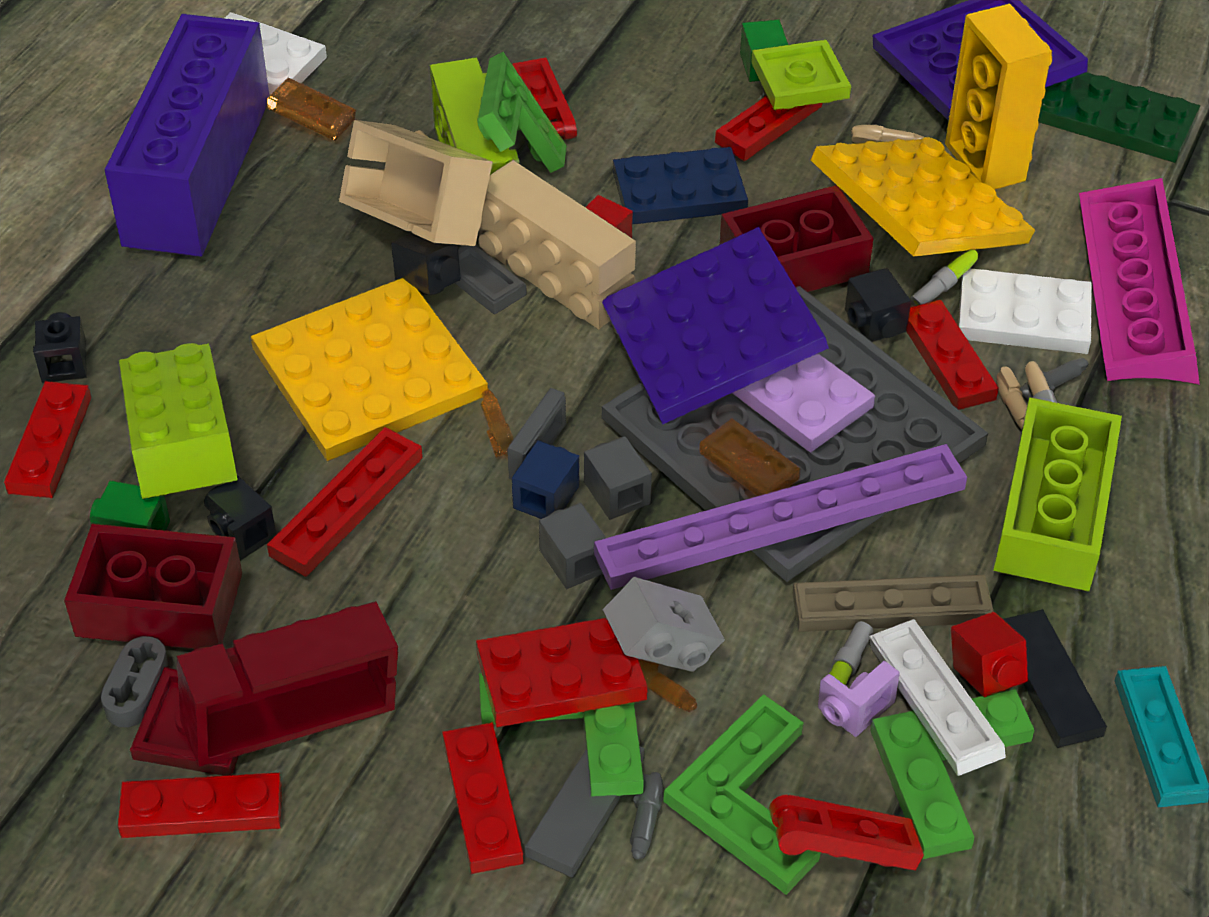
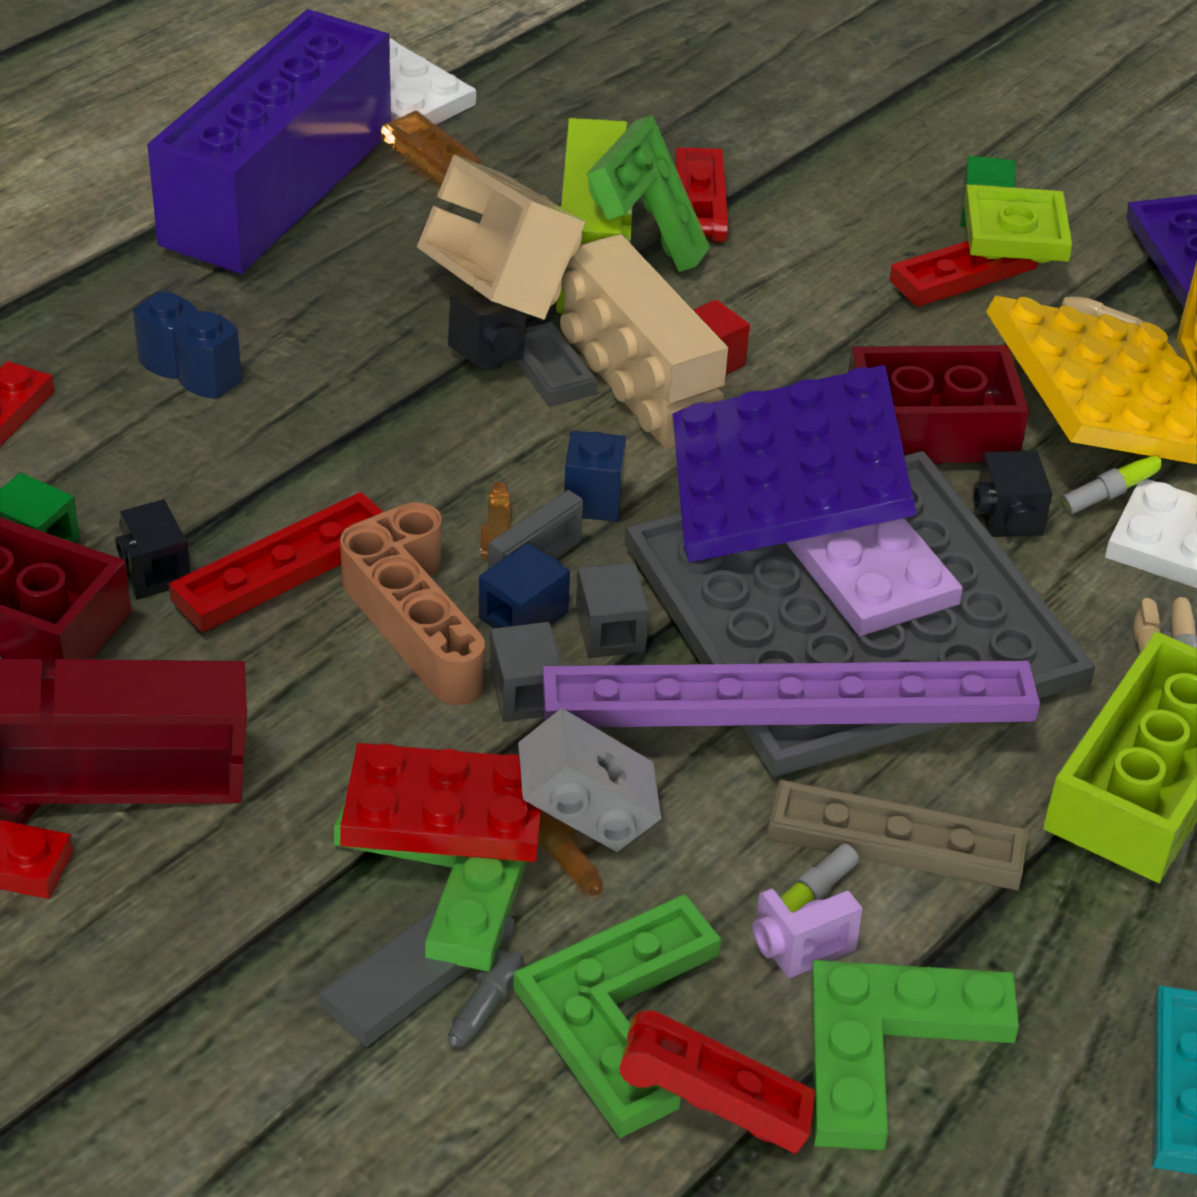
camera: 15 degrees right, 5 degrees down
black brick [33,312,87,383] -> none
lime brick [119,343,238,499] -> none
yellow plate [251,278,488,461] -> none
red plate [442,722,523,874] -> none
dark blue plate [613,147,748,224] -> none
clear orange plate [699,418,801,496] -> none
white tile [869,619,1006,776] -> none
red plate [906,300,999,410] -> none
red brick [951,612,1028,697] -> none
black tile [1003,609,1107,748] -> none
none -> dark blue brick [133,292,242,399]
none -> nougat beam [340,502,485,705]
none -> dark blue brick [564,431,626,522]

